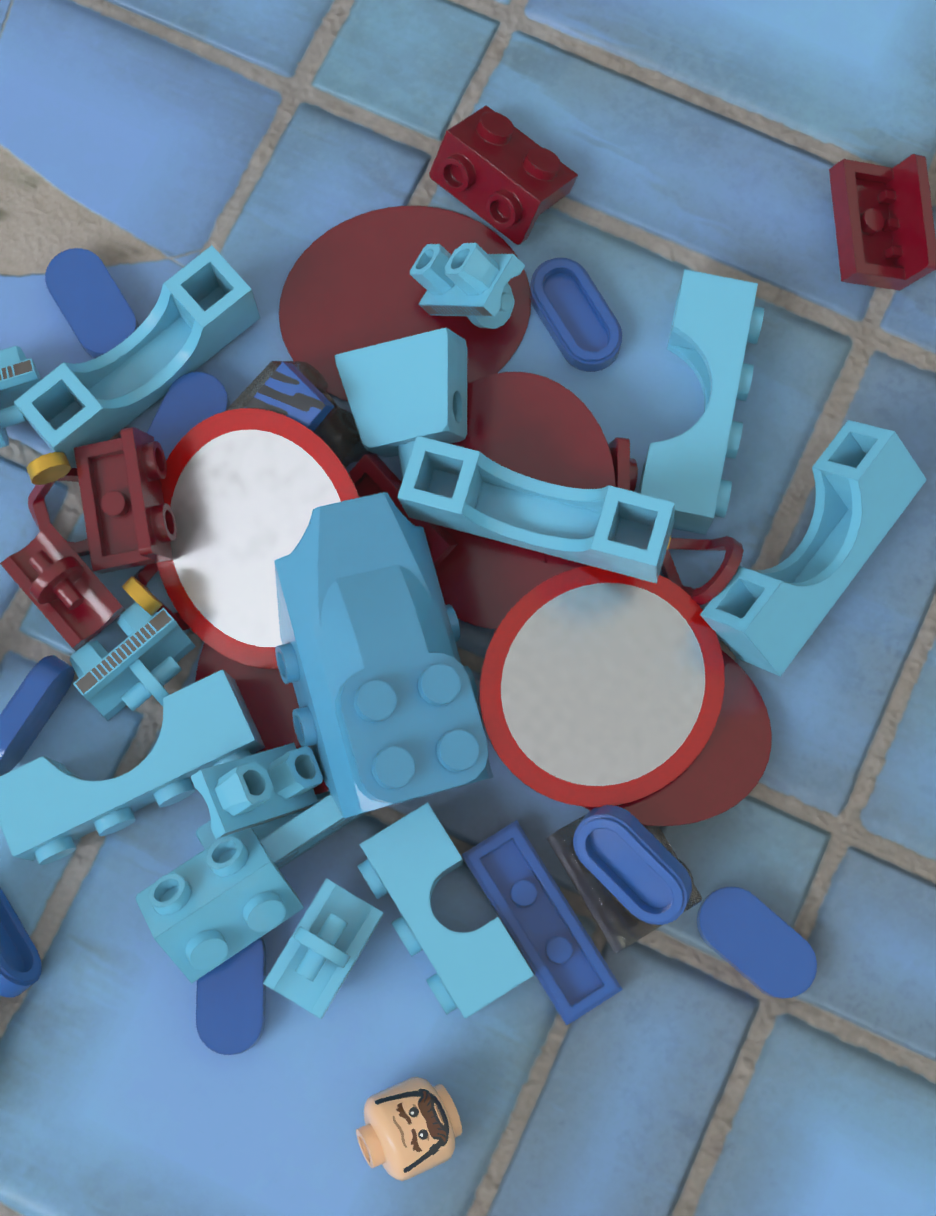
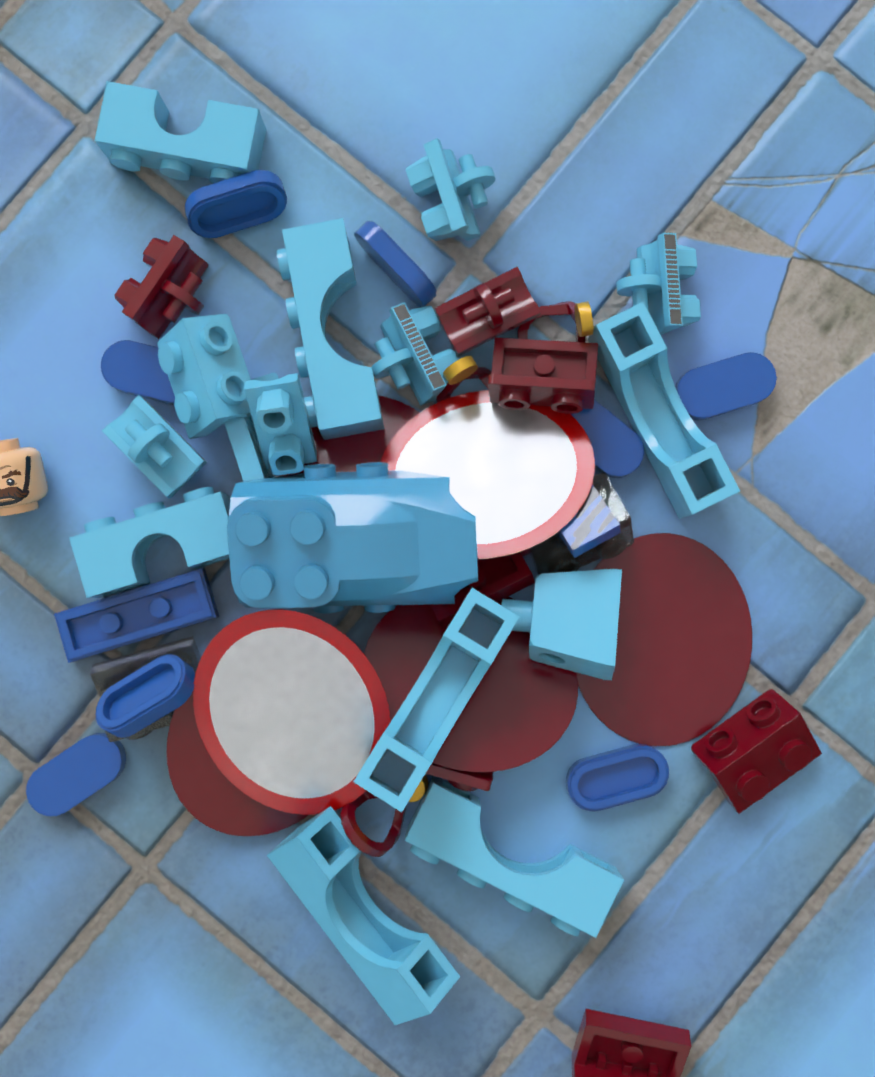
camera: 105 degrees right, 10 degrees up
medium azure hips [410,243,525,329] -> none
none -> dark red hips [114,235,209,339]

